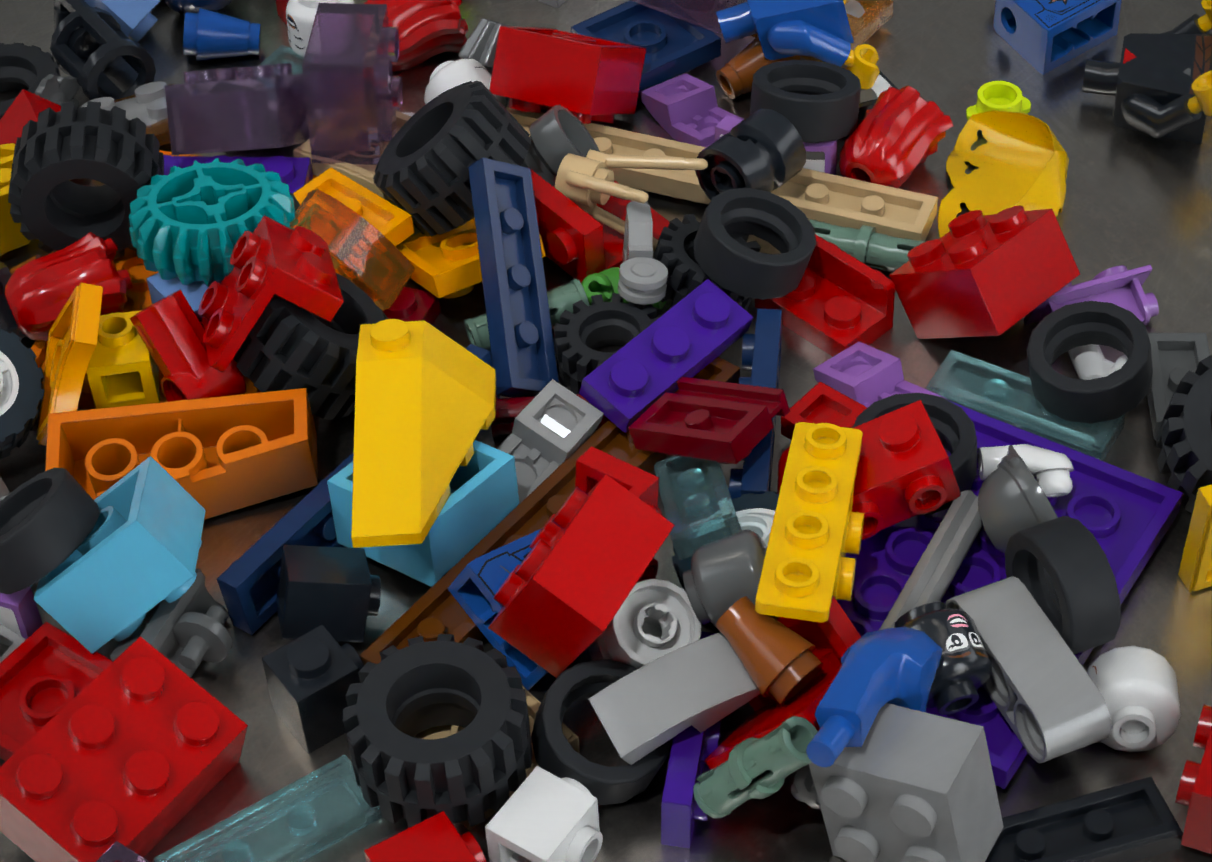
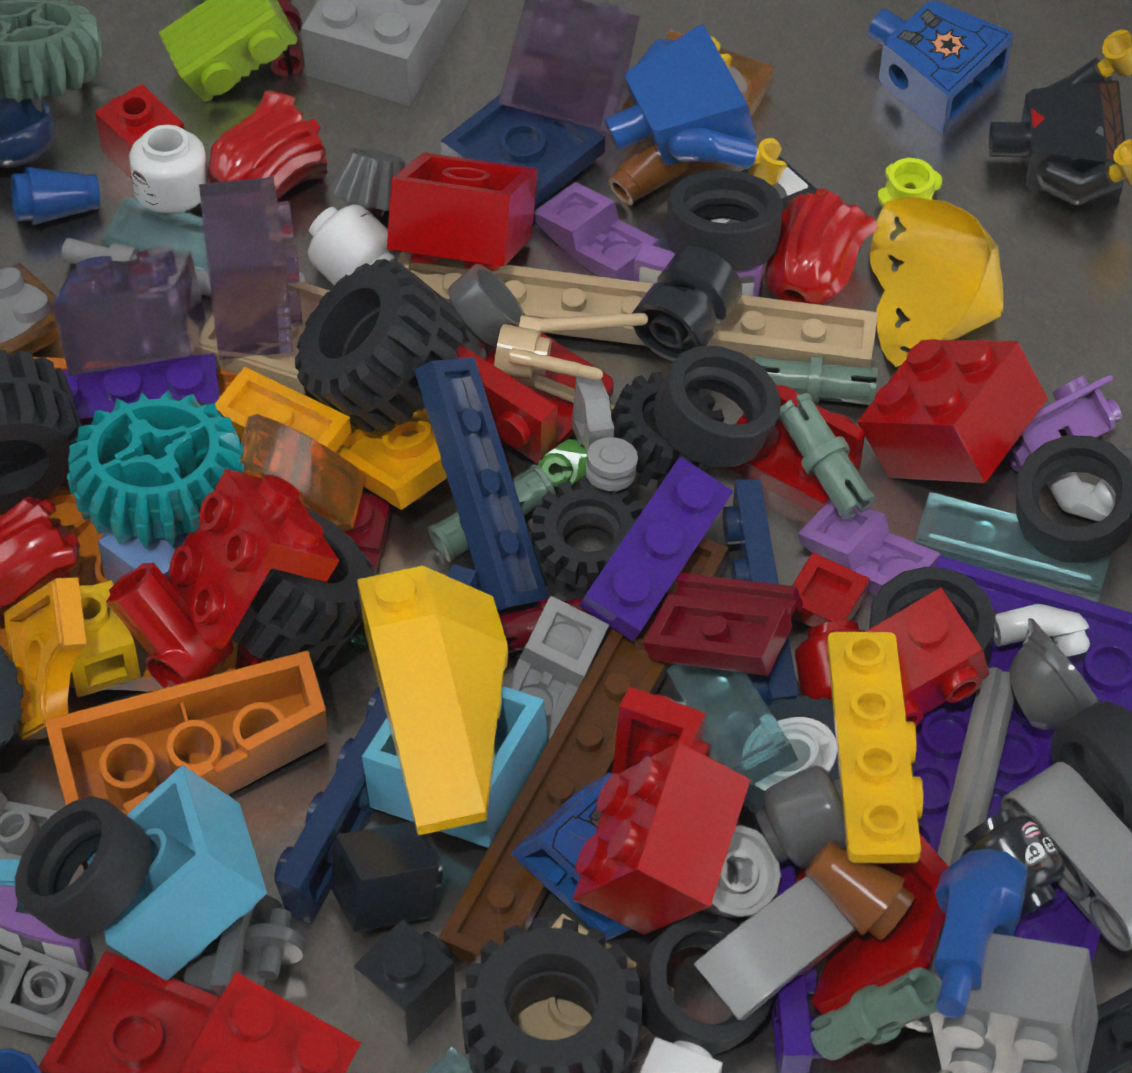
camera: 15 degrees left, 10 degrees up
none -> sand green pin [778,393,877,520]

